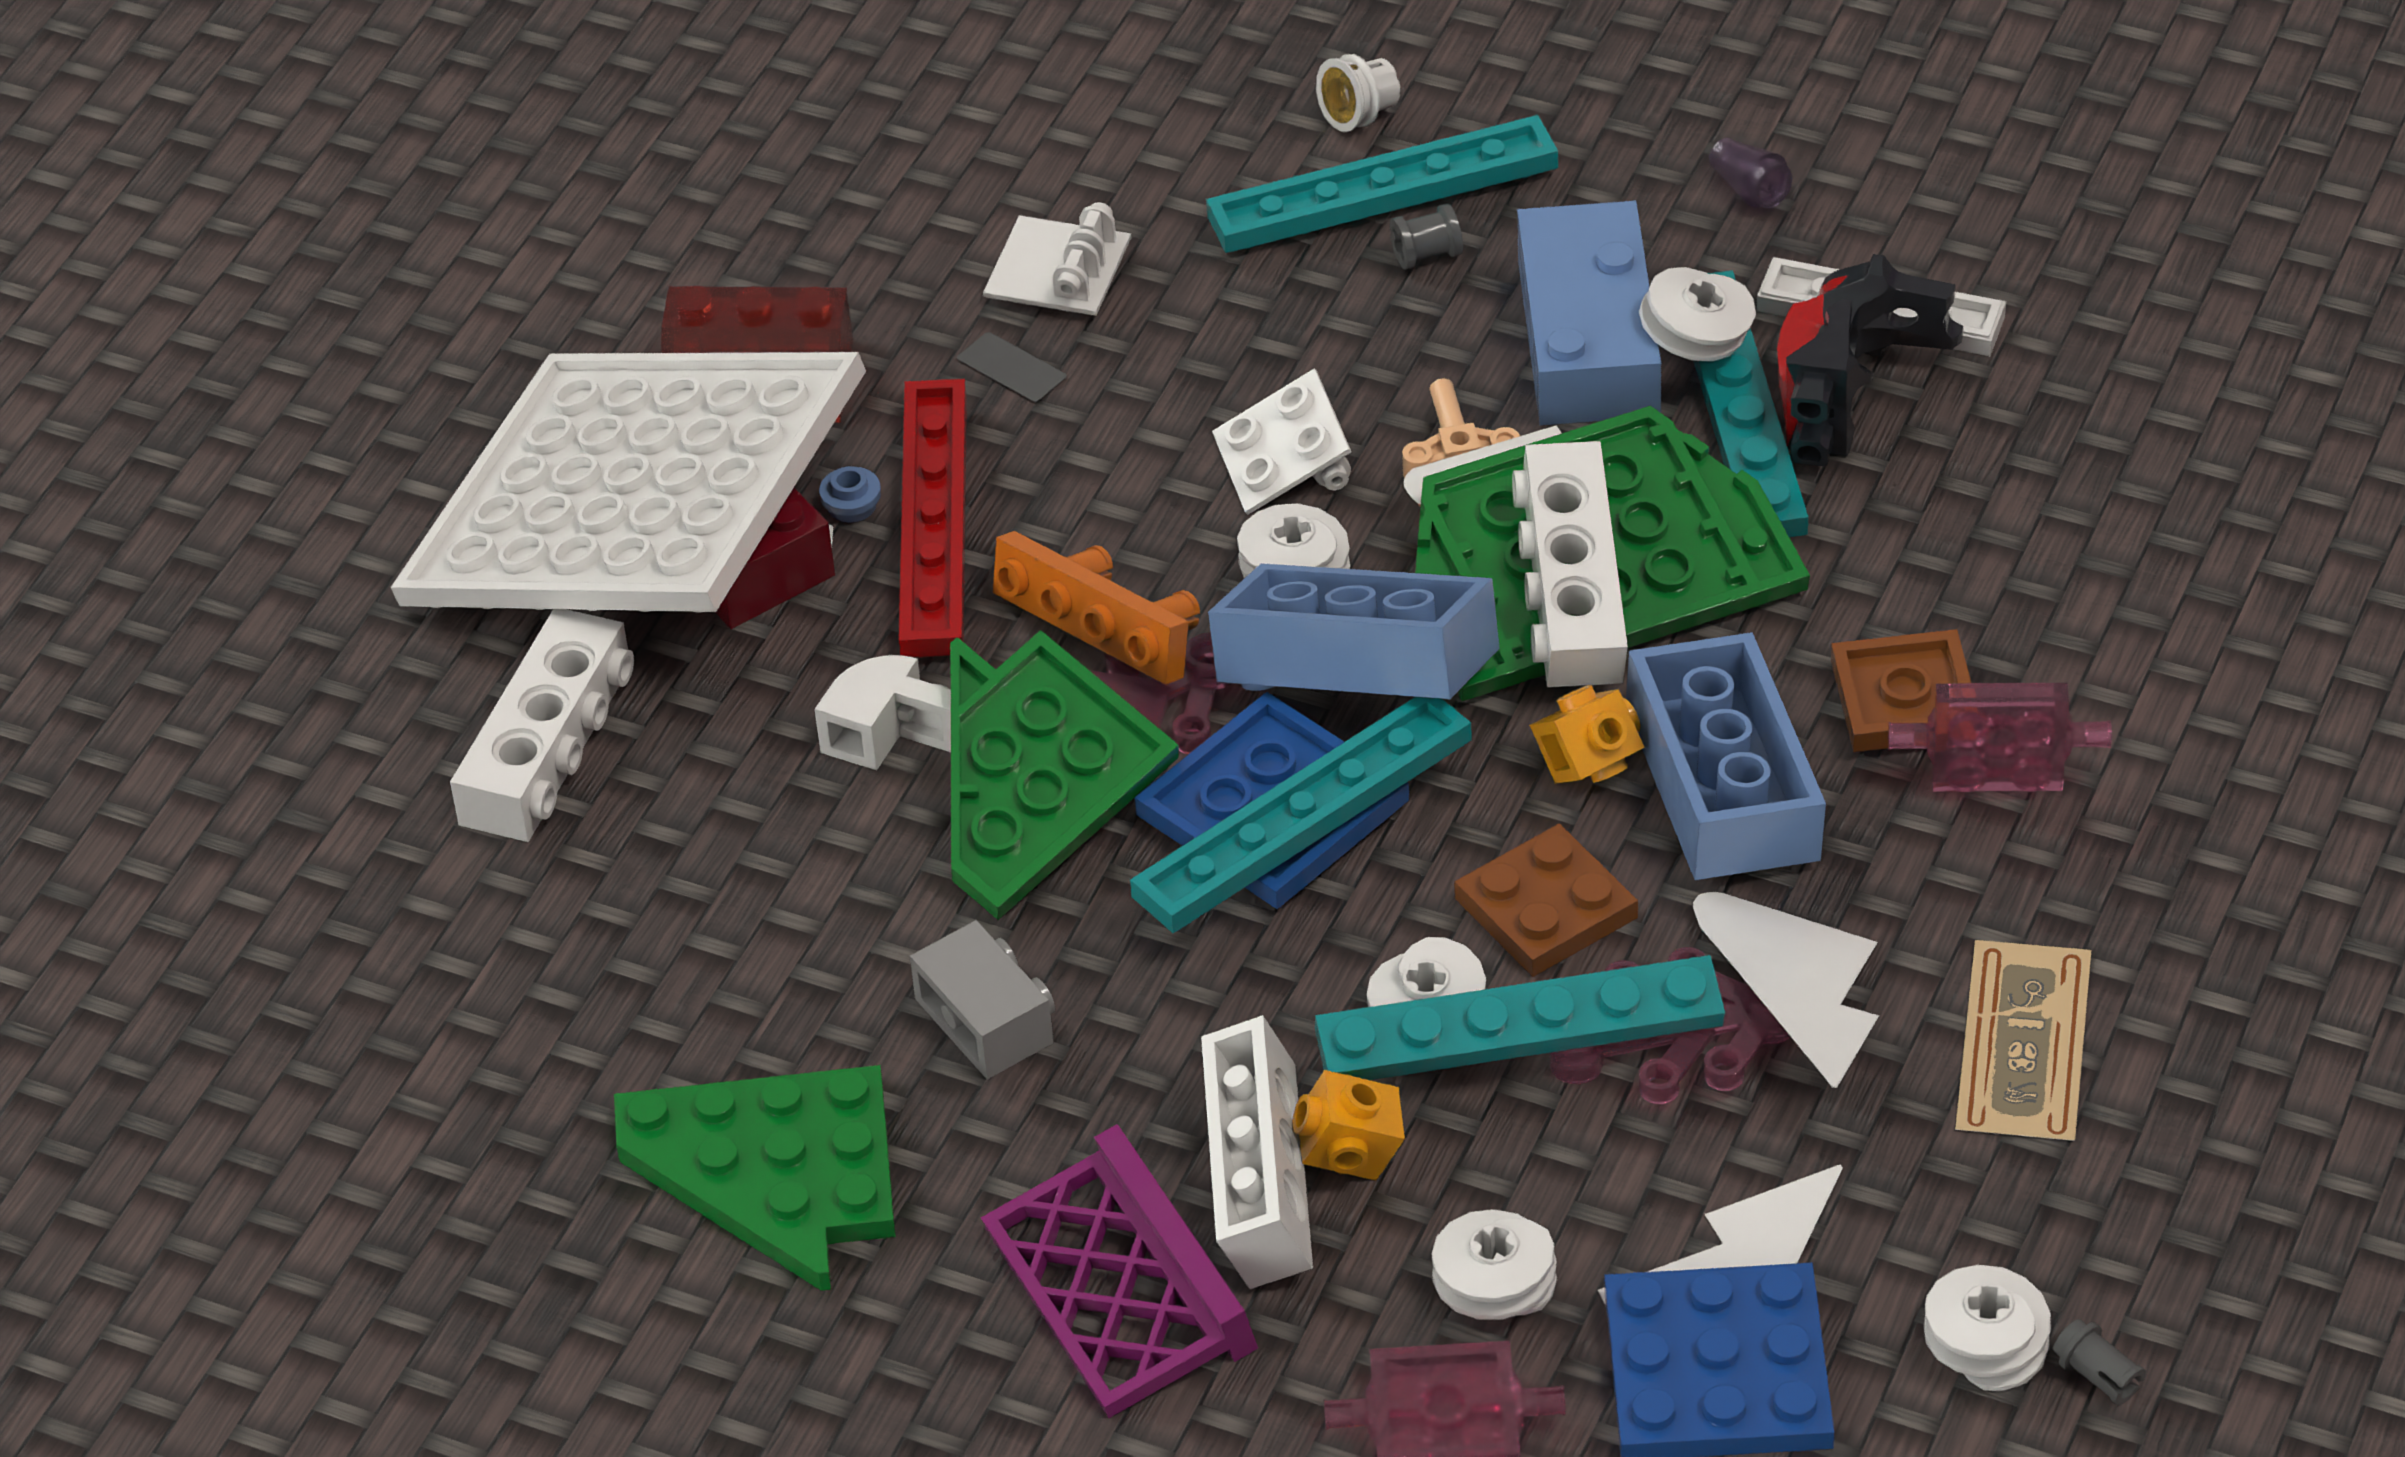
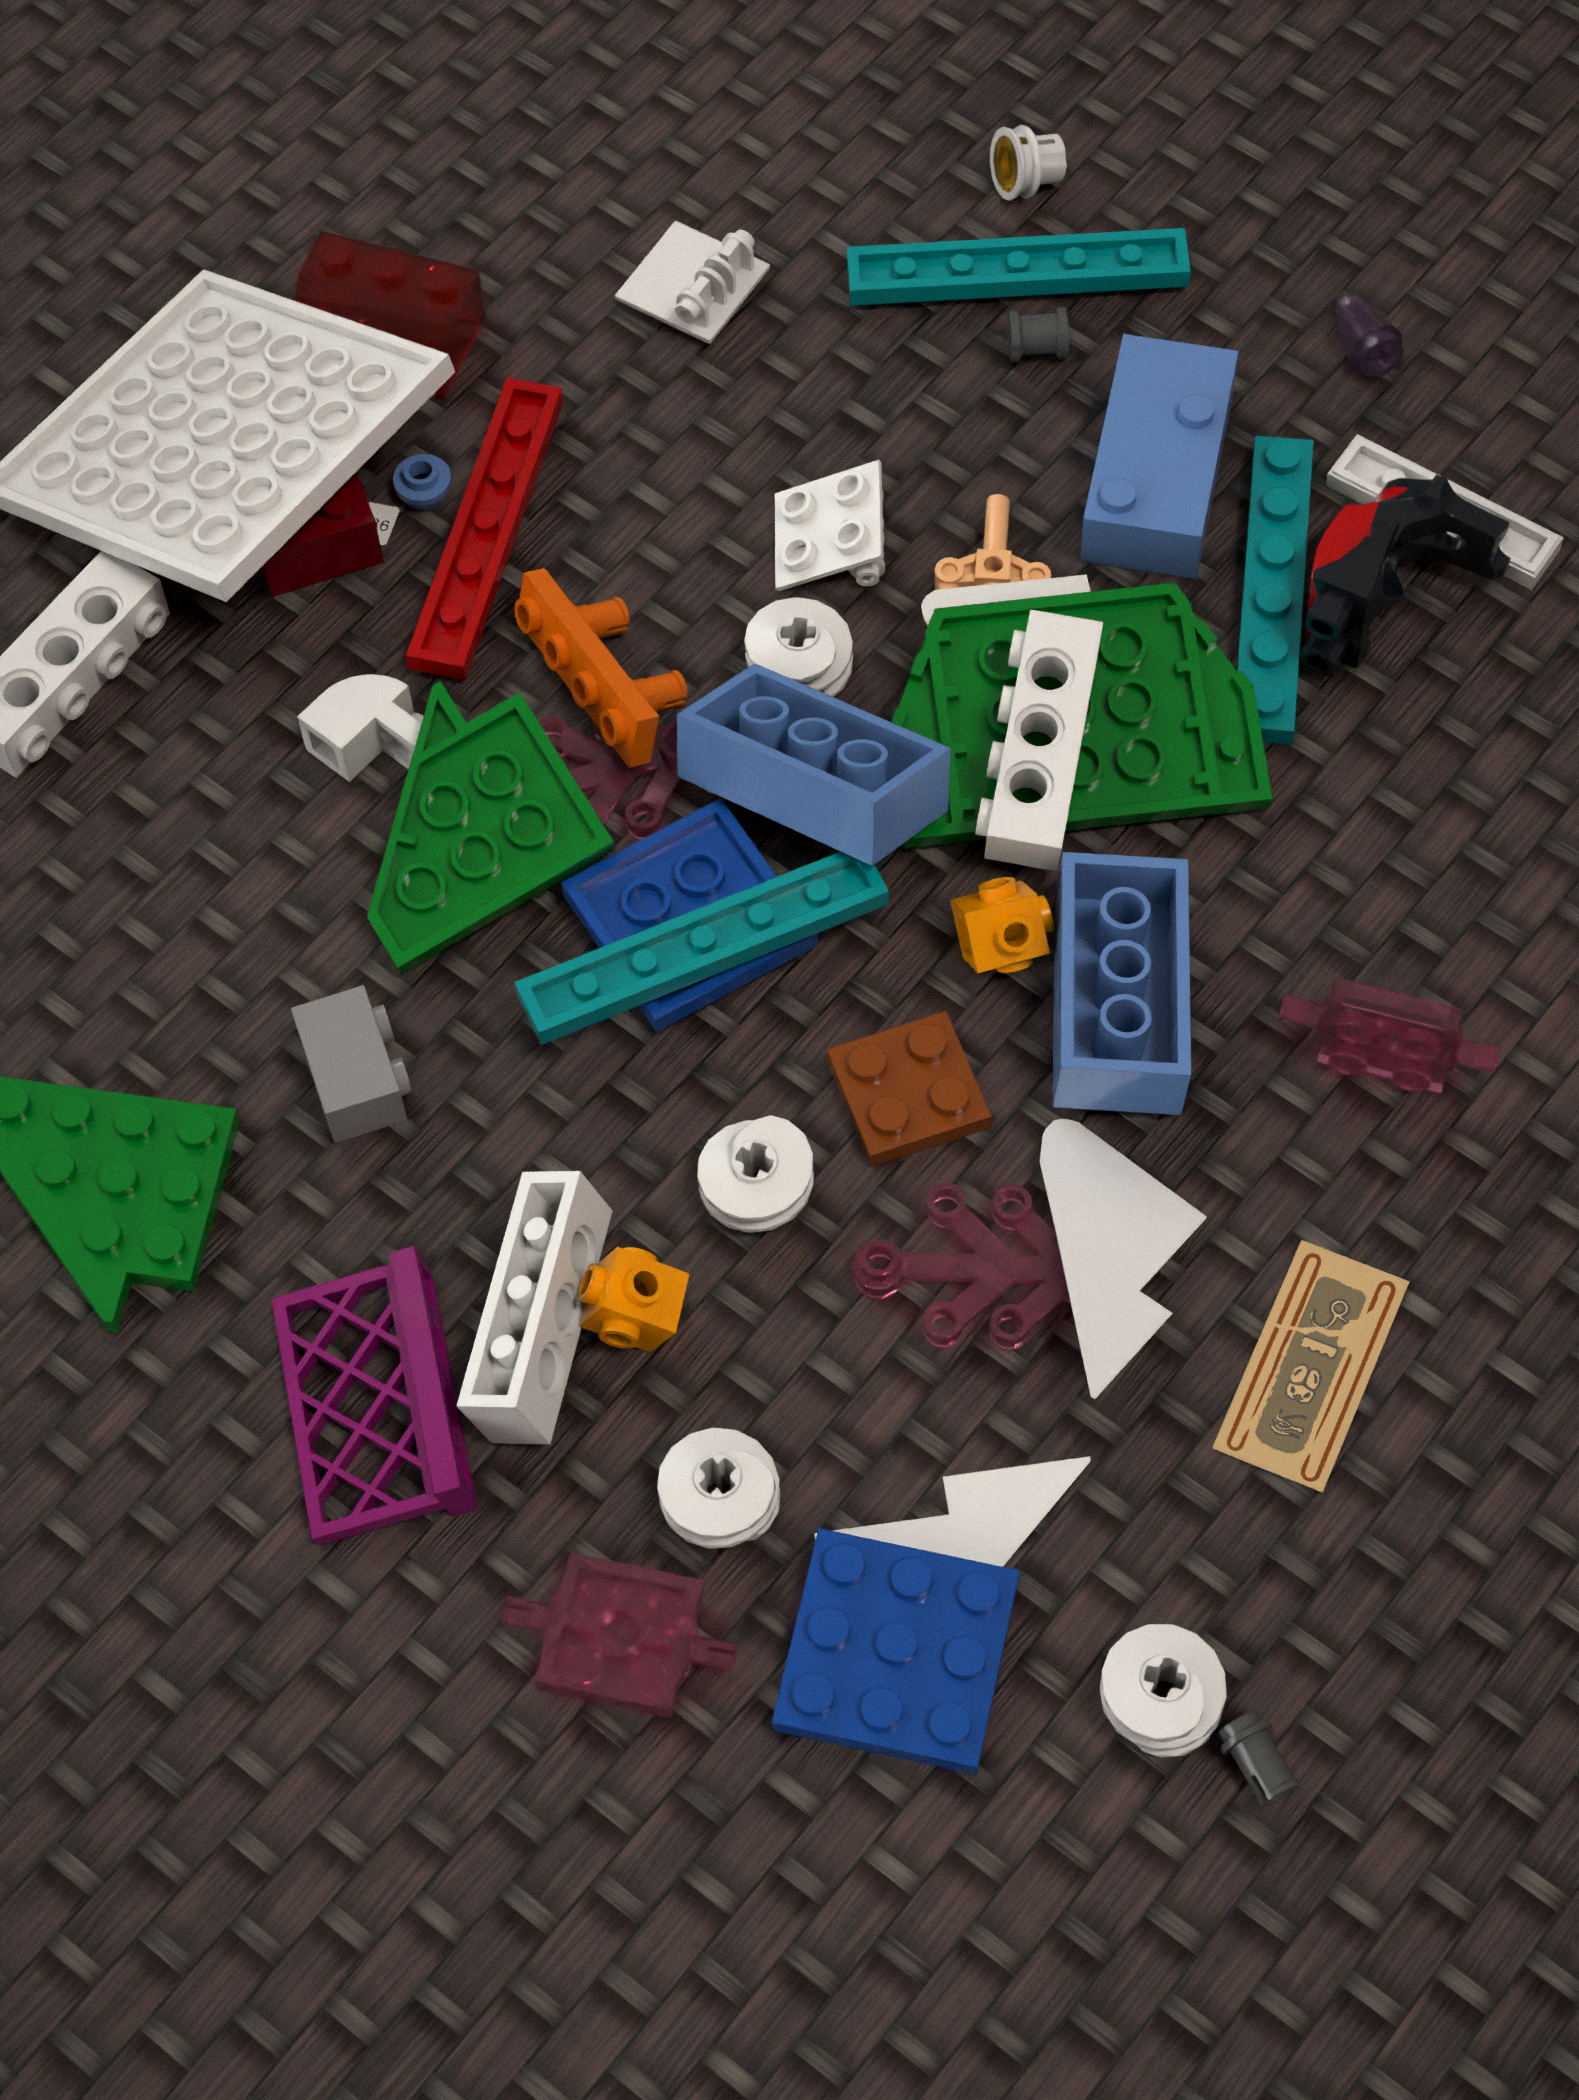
camera: 15 degrees right, 15 degrees up
dark grey sticker [957,332,1067,402] -> none
teal plate [1315,955,1725,1080] -> none
white piece [1639,267,1756,361] -> none
dark orange plate [1831,629,1981,752] -> none

